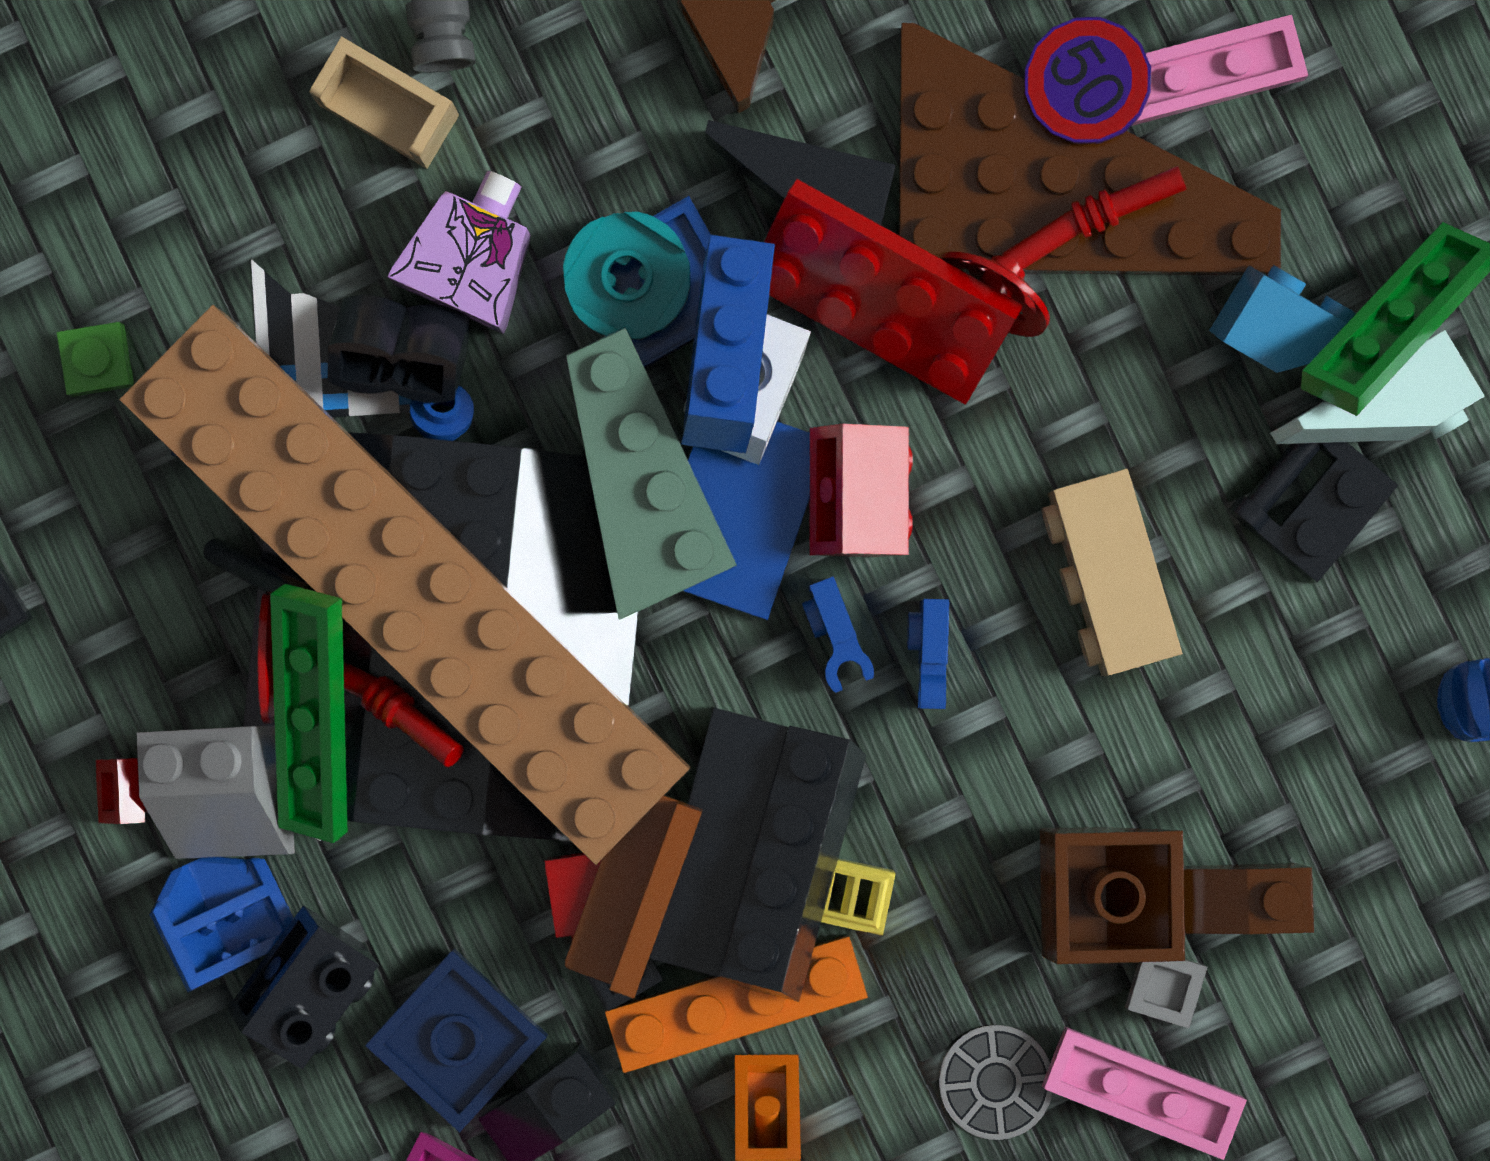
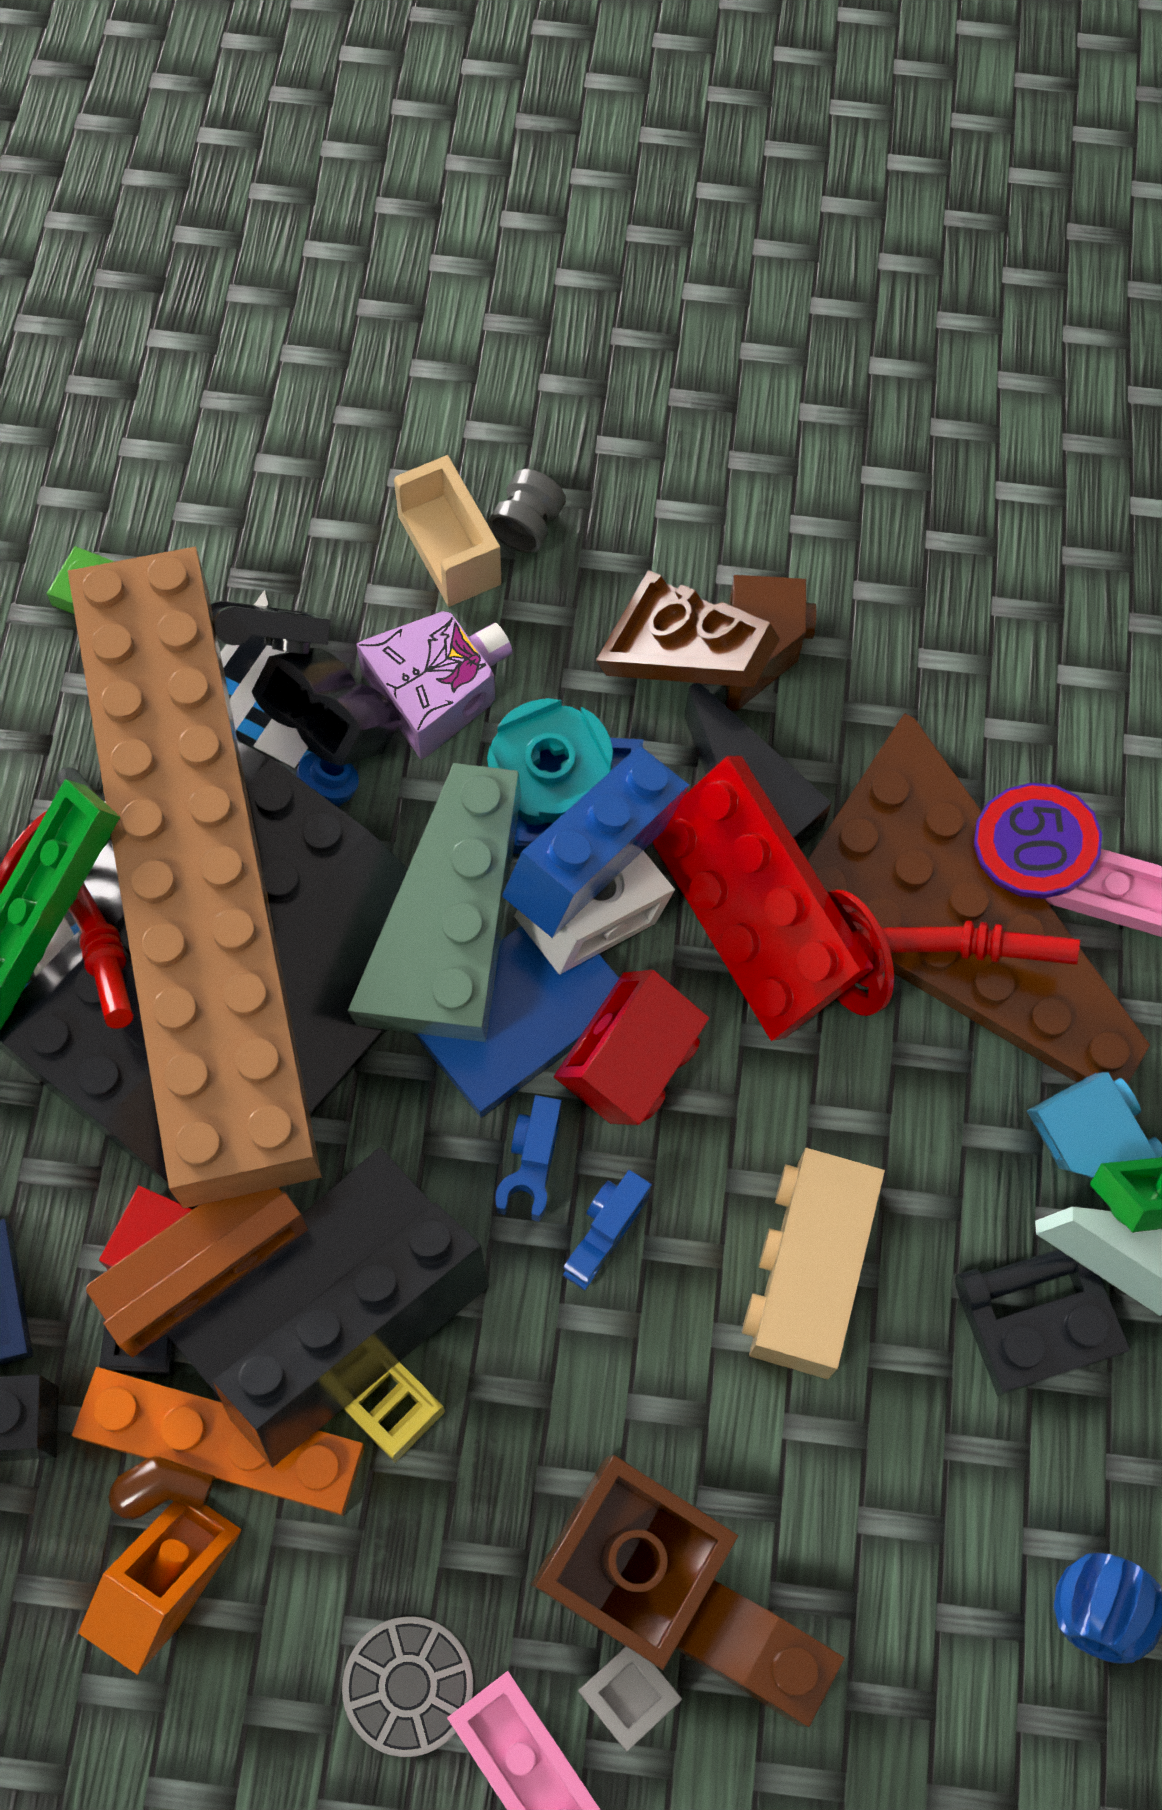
camera: 30 degrees right, 20 degrees down
none -> reddish brown arm [108,1456,216,1520]
none -> black plate [211,601,331,654]
none -> reddish brown wing [596,570,780,688]

